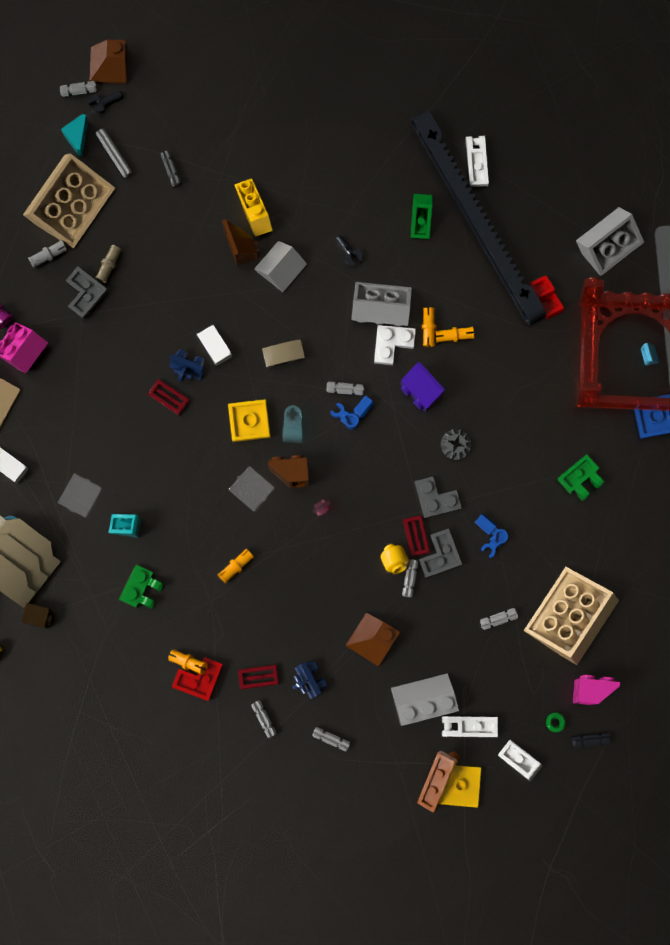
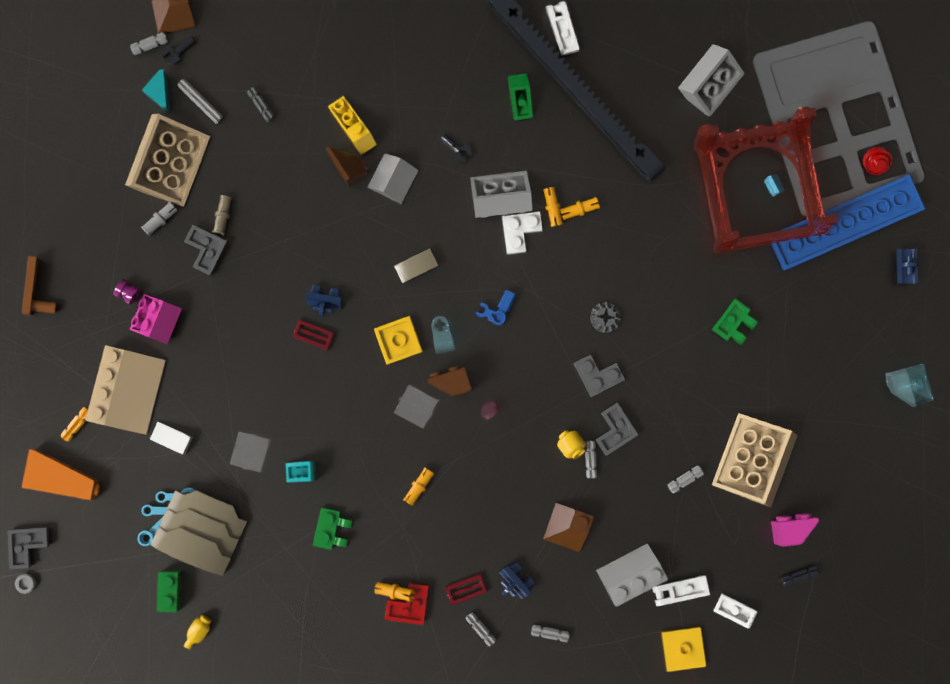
camera: 15 degrees left, 5 degrees up
dark brown brick [22,603,54,629] -> none
white slope [197,325,232,366] -> none
light grey axle [326,382,364,395] -> none
dark purple slope [400,362,445,413] -> none
dark red tile [403,515,430,557] -> none
dark orange piece [417,750,460,813] -> none
blue bar [474,513,508,558] -> none
red slope [530,275,564,319] -> none
green plate [546,713,566,732] -> none

